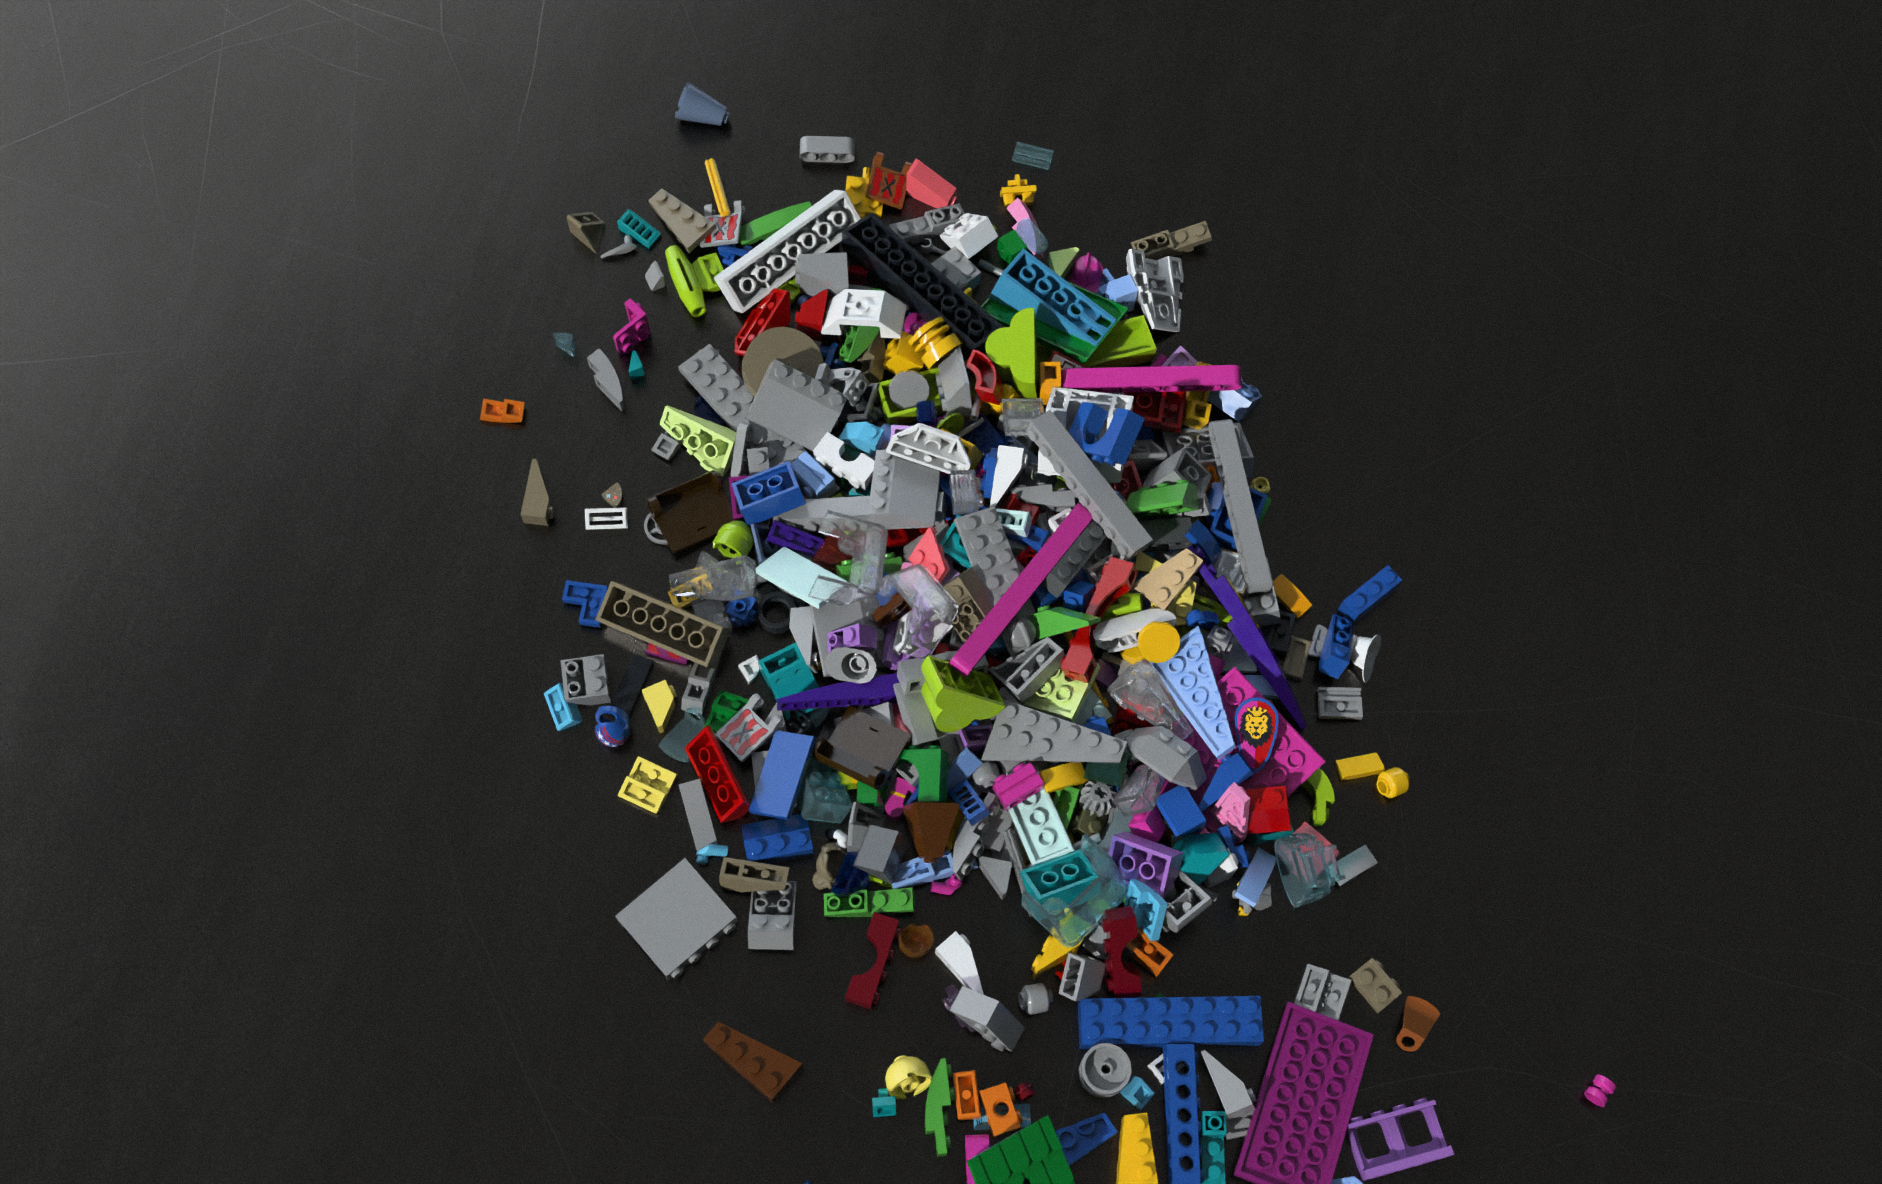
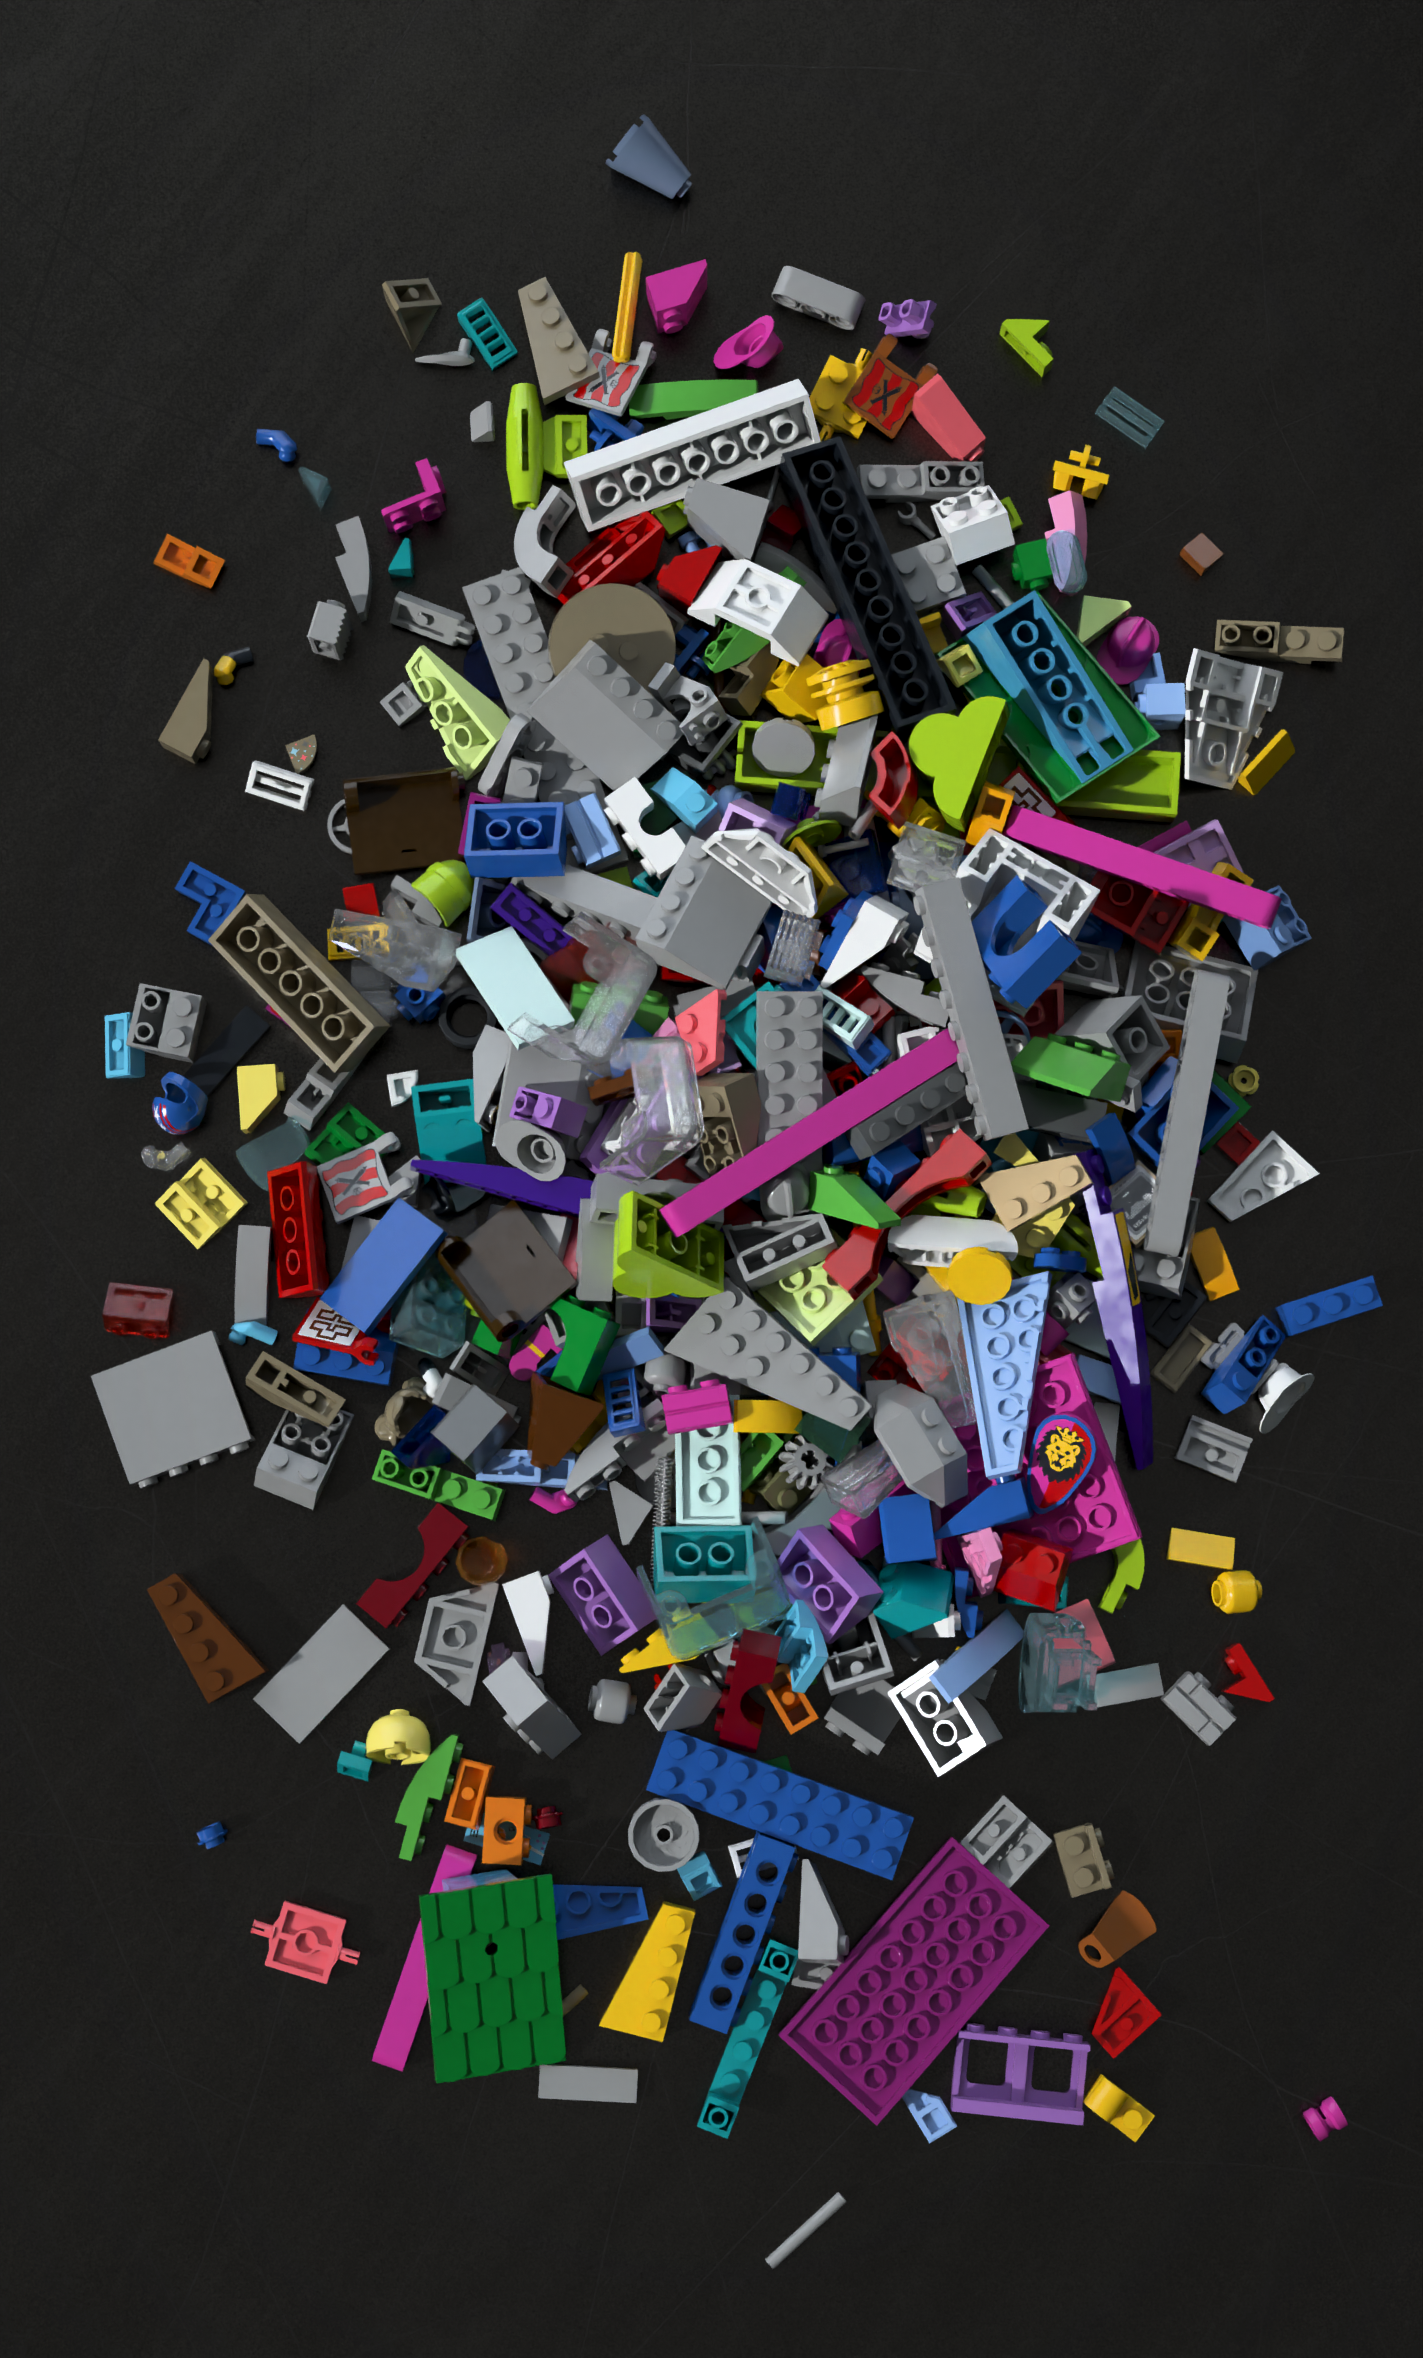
camera: 25 degrees right, 15 degrees up
none -> clear red bracket [102,1282,174,1339]
none -> clear arm [141,1142,191,1171]
none -> arm [214,646,254,685]
none -> light grey tile [253,1604,390,1744]
none -> blue arm [256,429,297,461]
none -> flag [292,1297,398,1366]
none -> light grey brick [307,600,353,660]
none -> red slope [342,883,380,923]
none -> light grey hinge [389,591,475,646]
none -> light grey slope [390,875,444,933]
none -> light grey wing [414,1583,500,1706]
none -> light grey arch [514,485,577,598]
none -> medium lavender slope [548,1534,661,1656]
none -> dark pink slope [646,259,707,334]
none -> dark pink piece [713,315,784,369]
none -> light grey bracket [823,1680,901,1756]
none -> medium lavender hips [878,299,937,339]
none -> light grey slope [888,1659,1003,1777]
none -> light yellow slope [936,644,983,688]
none -> medium lavender slope [942,591,997,641]
none -> lime slope [1000,319,1054,377]
none -> yellow plate [1083,2074,1155,2143]
none -> red wing [1091,1967,1162,2059]
none -> light grey brick [1160,1671,1236,1746]
none -> dark orange slope [1179,533,1224,576]
none -> white wing [1207,1130,1320,1222]
none -> red tile [1215,1121,1261,1167]
none -> red slope [1221,1643,1275,1702]
none -> yellow slope [1238,729,1295,795]

